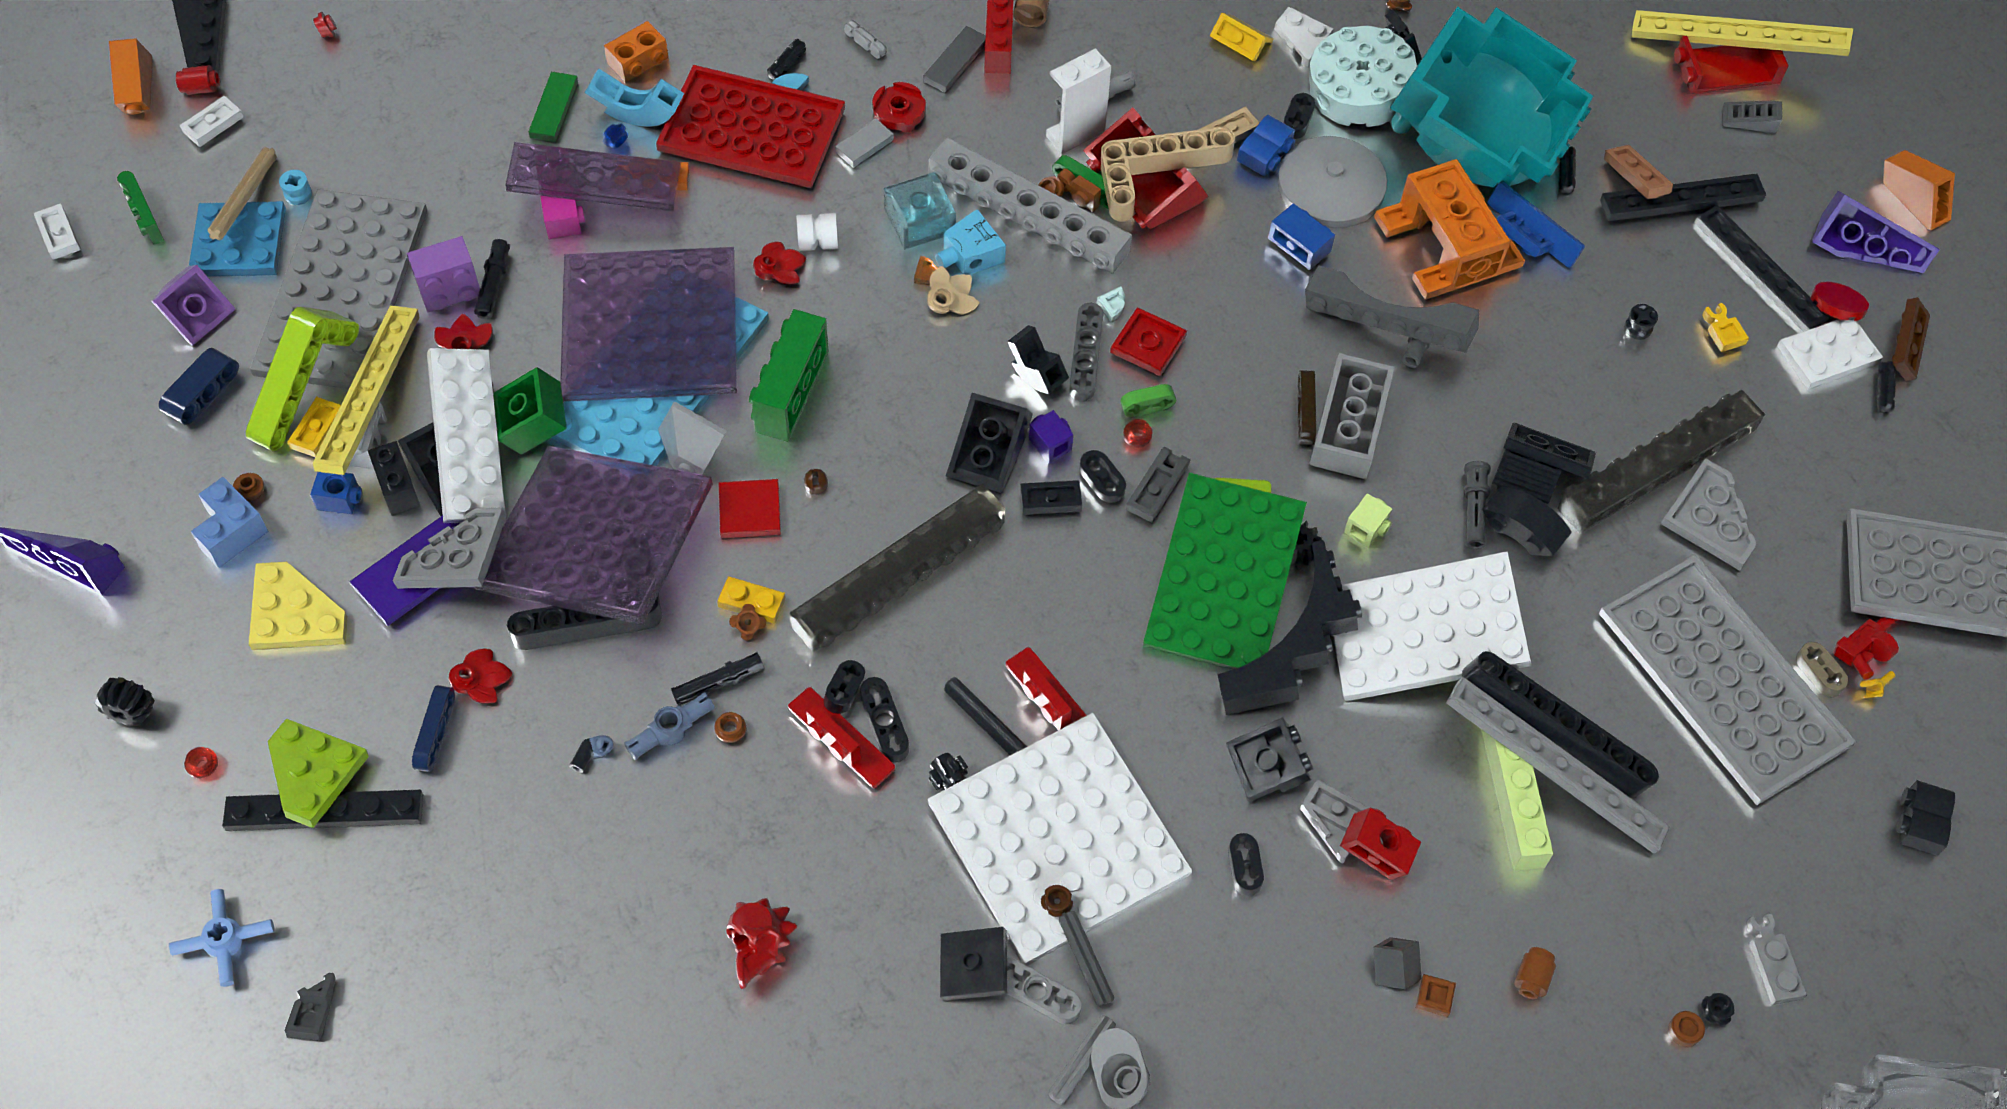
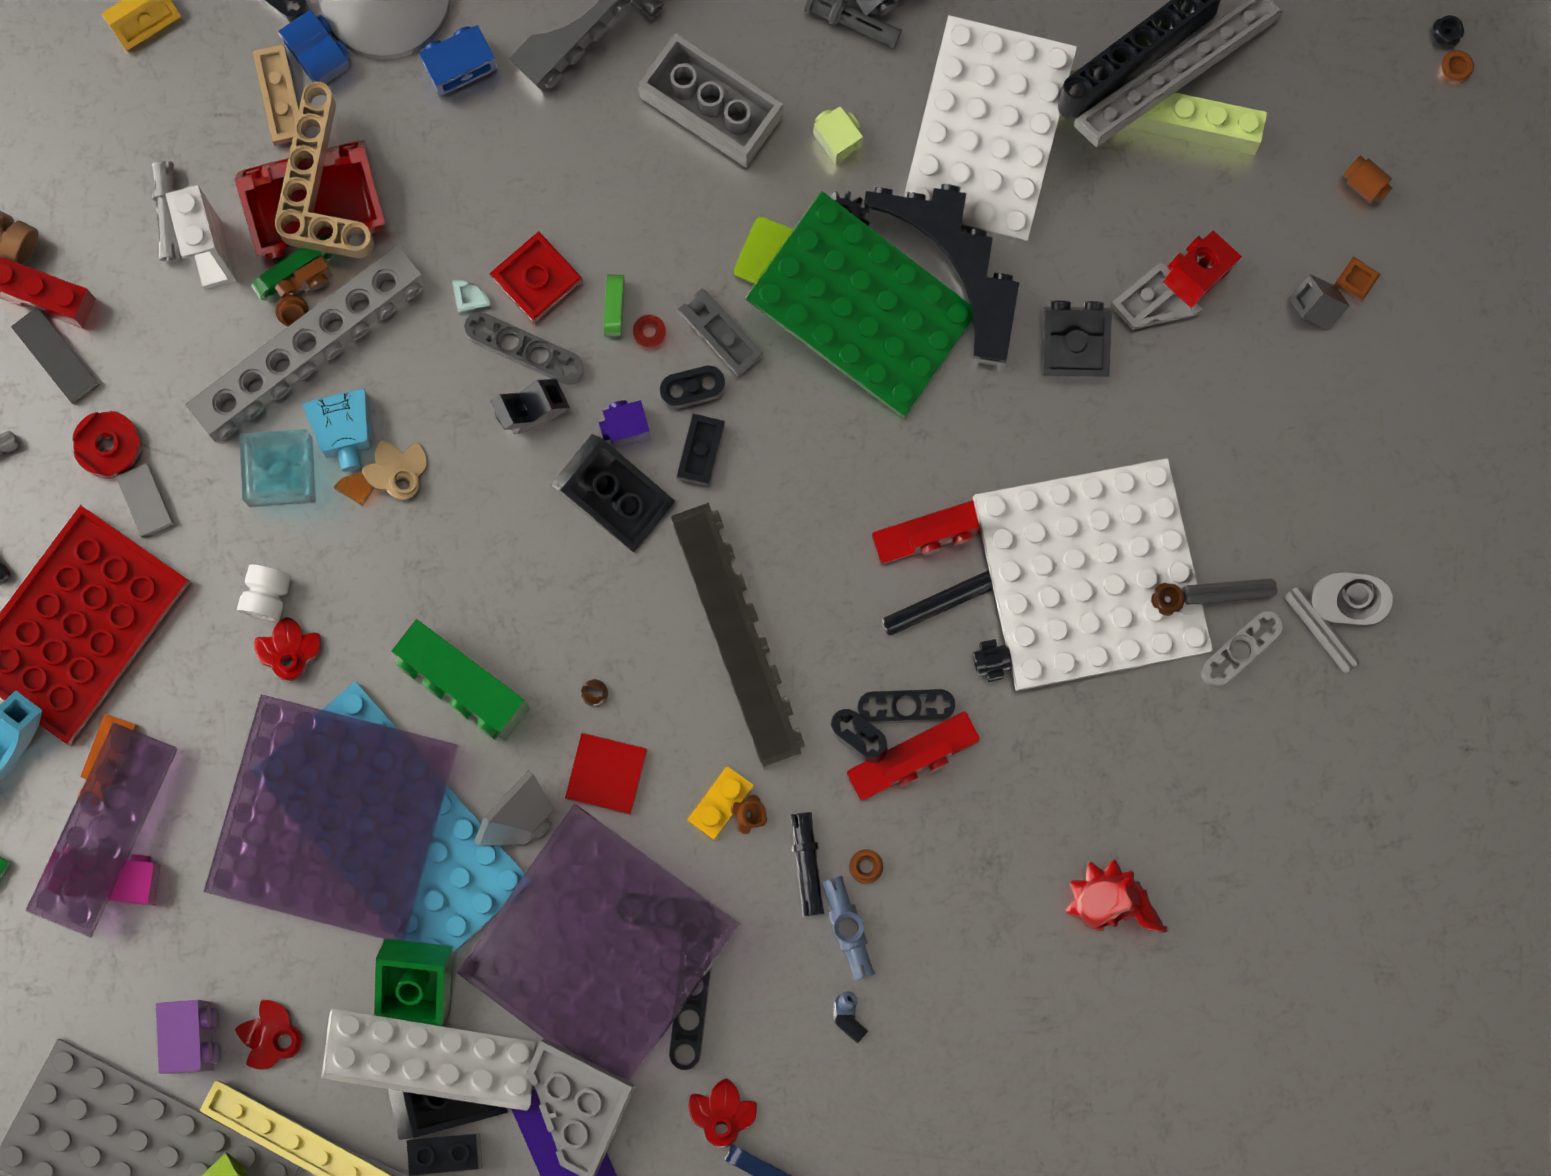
camera: 70 degrees left, 20 degrees up
black pin [474,239,510,319] -> none
clear blue plate [603,123,628,149] -> none
medium azure tile [772,73,809,91] -> none
black plate [940,927,1007,1001] -> none
black beam [1228,833,1264,896] -> none
dark brown beam [1297,370,1316,445] -> none

